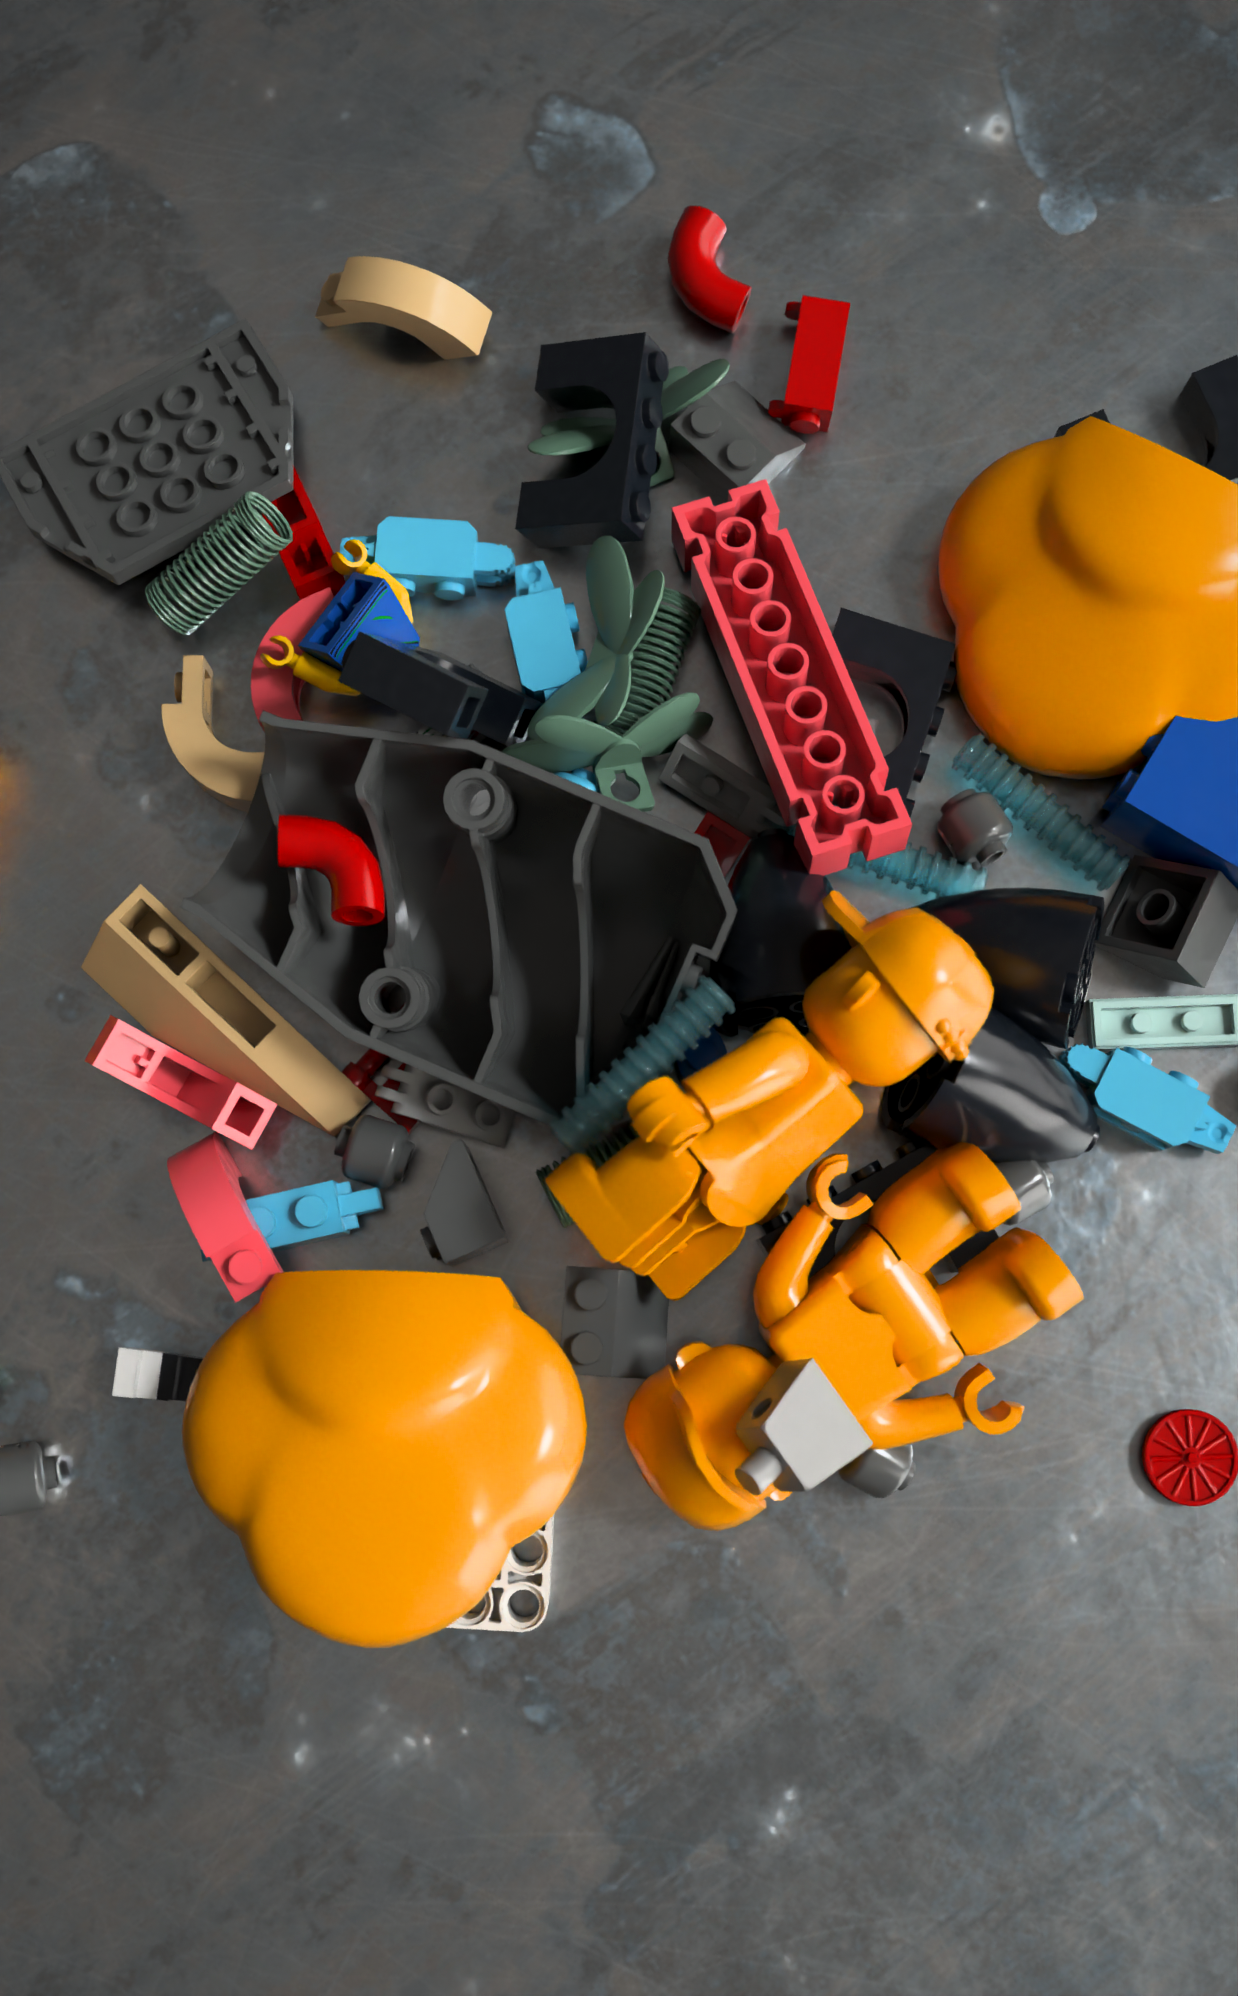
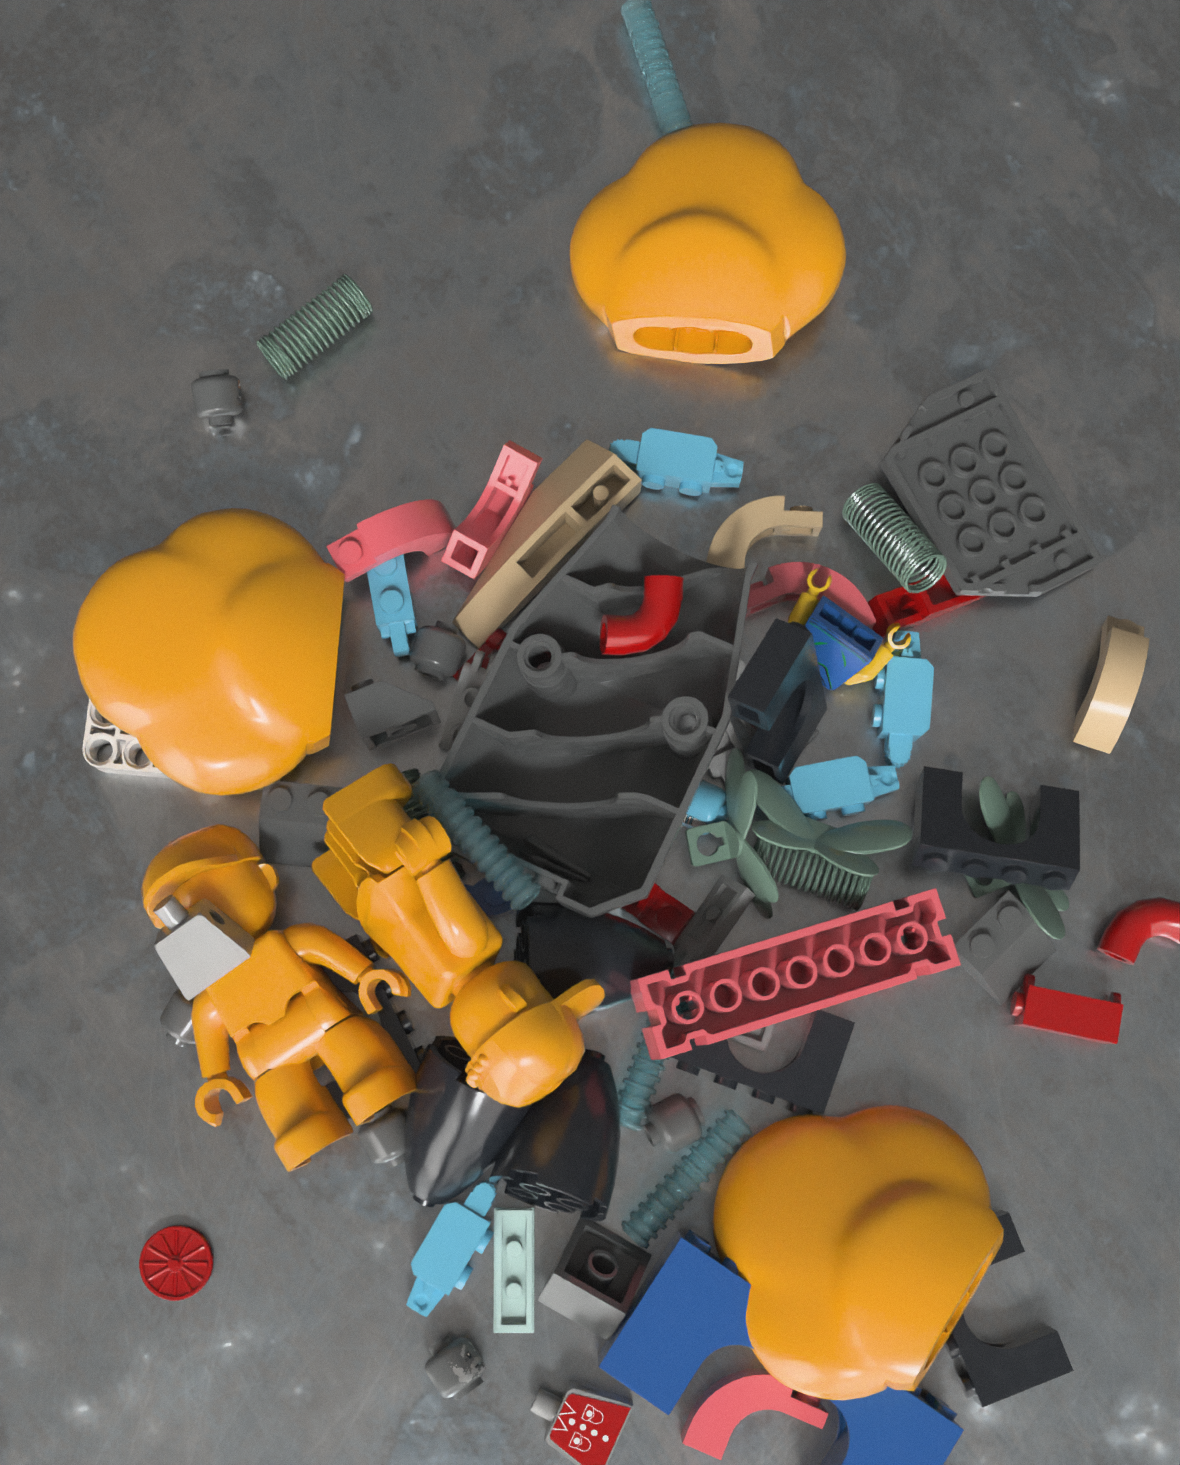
camera: 90 degrees right, 0 degrees up
leg [112,1347,204,1401] -> none
none -> medium azure hinge [609,428,744,496]

